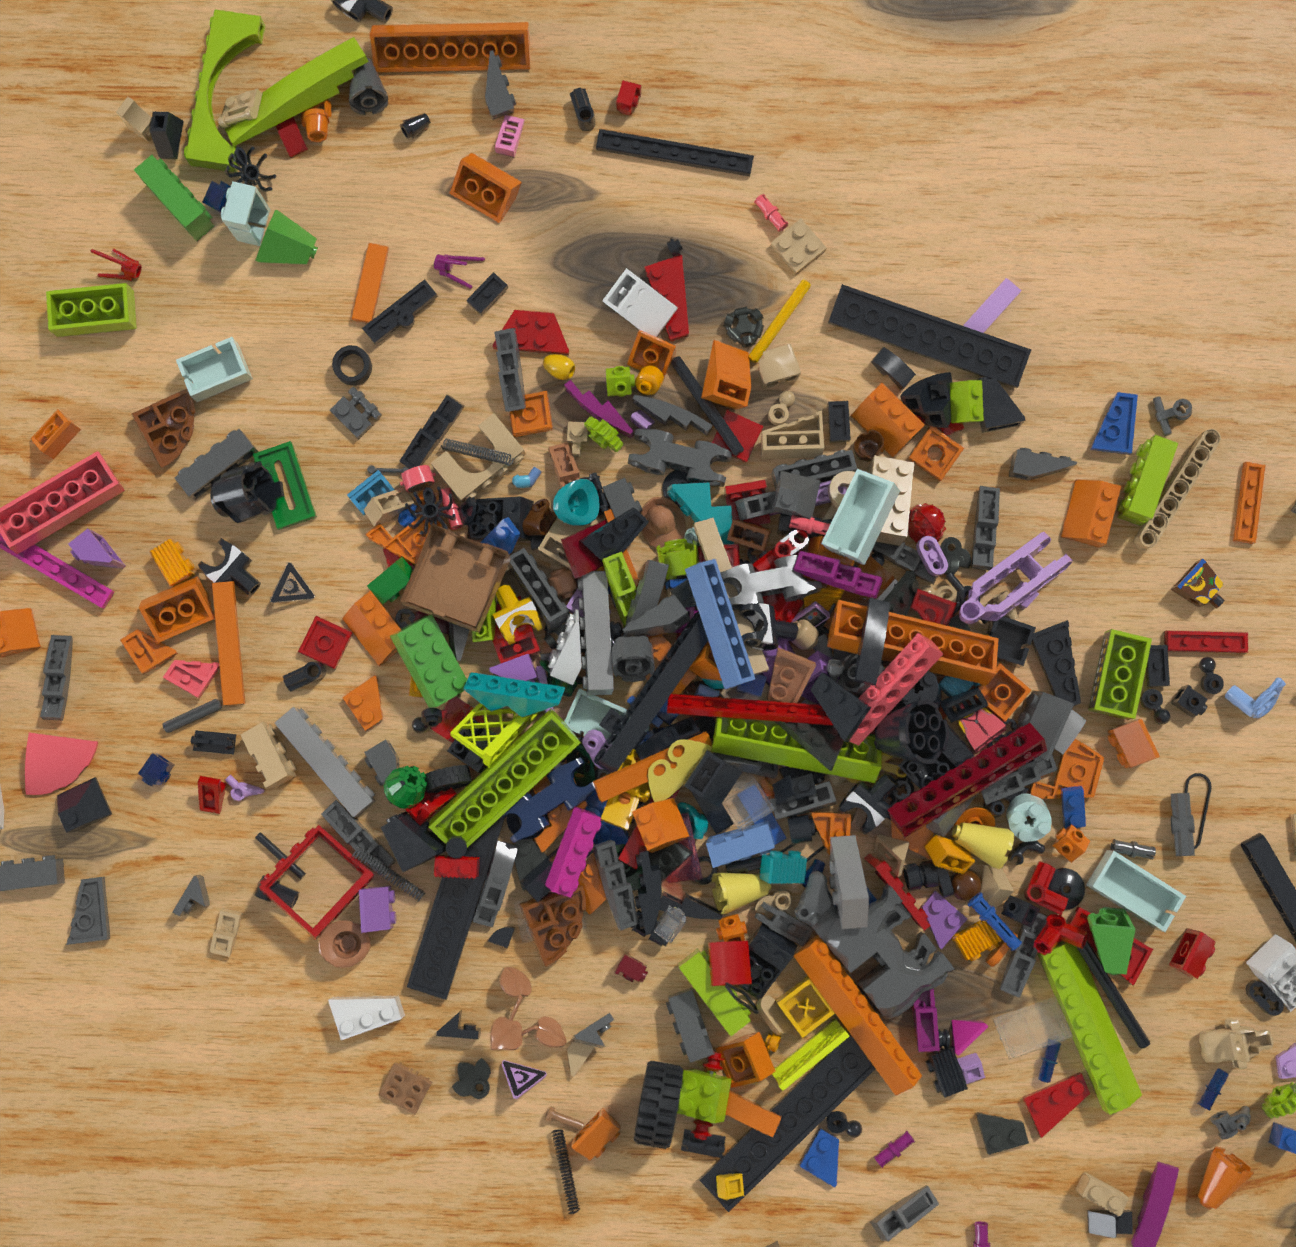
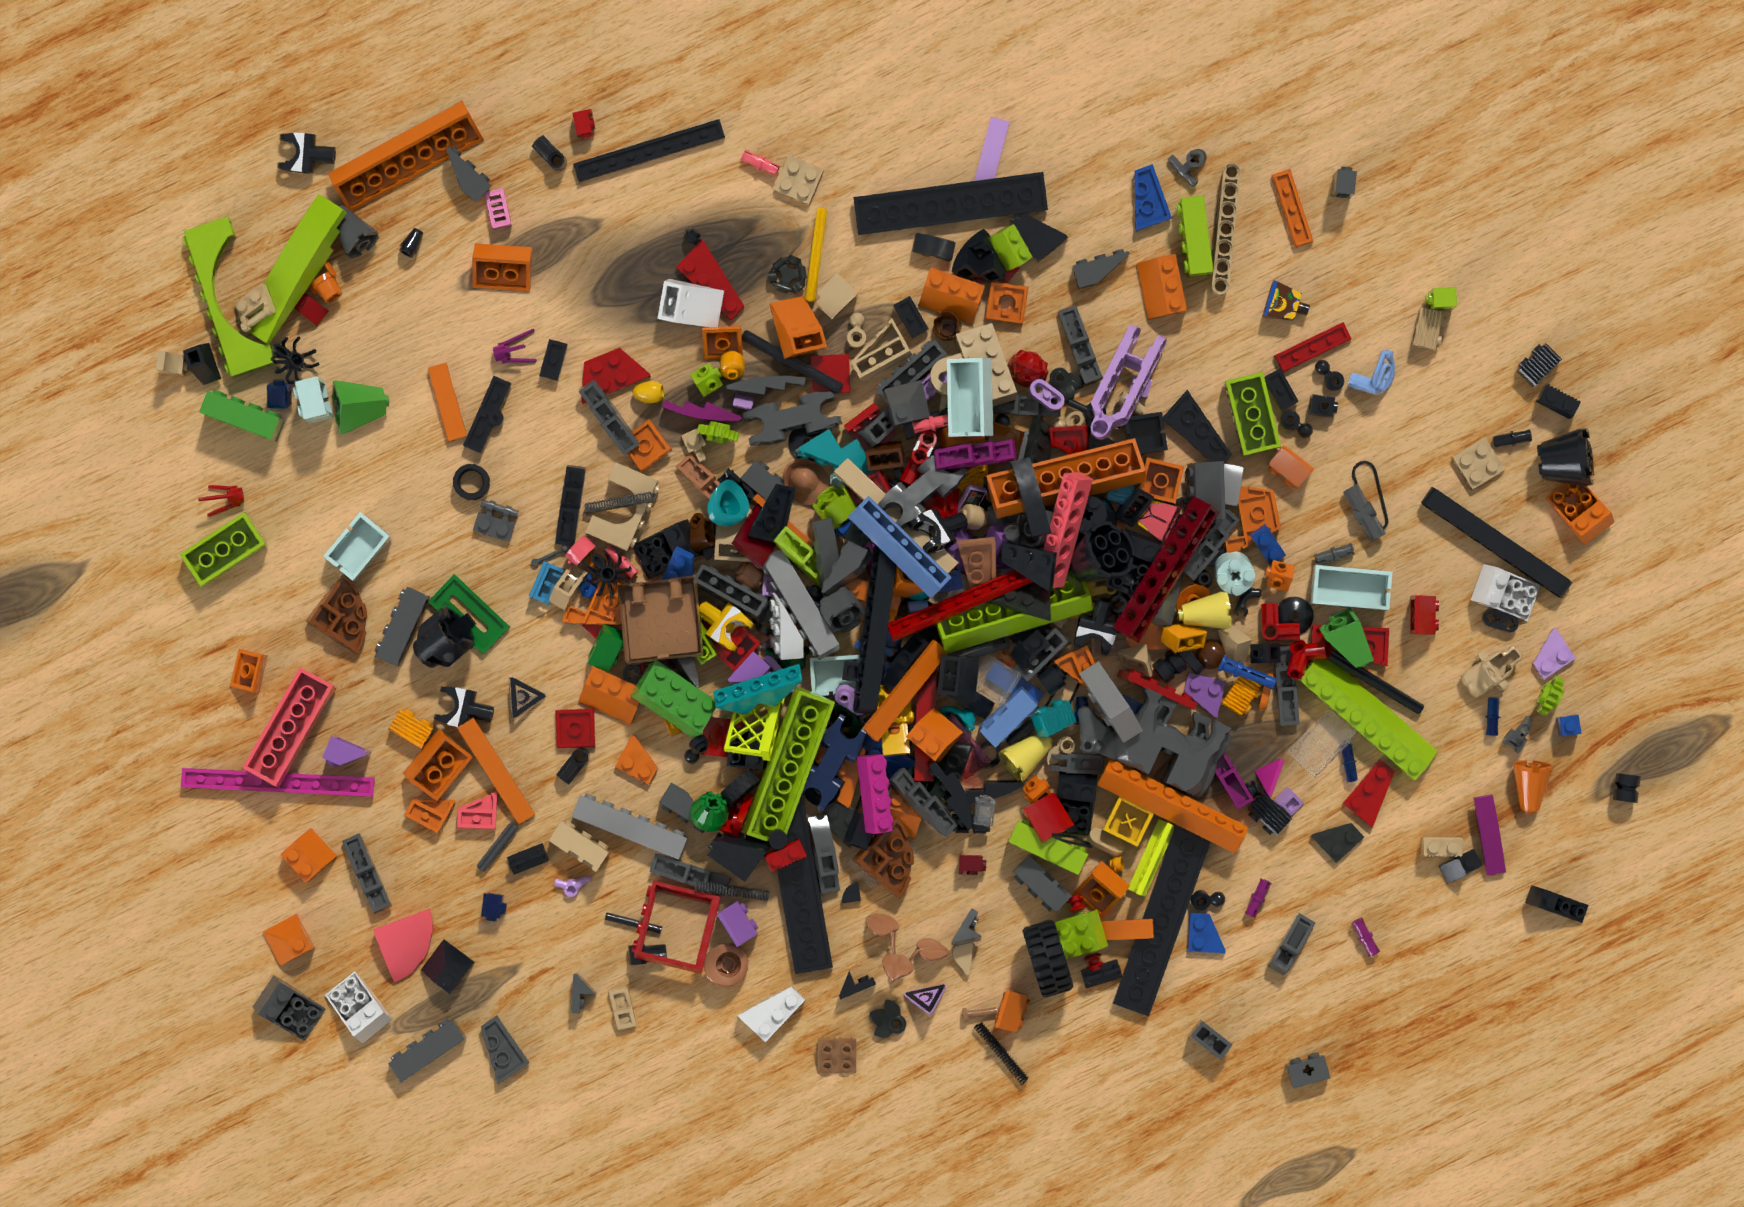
camera: 25 degrees left, 5 degrees up
red slope [197,776,226,814] -> none
black tile [458,496,476,526] -> none
arm [512,467,542,489] -> none
light yellow piece [648,740,712,802] -> none
yellow slope [716,1173,744,1200] -> none

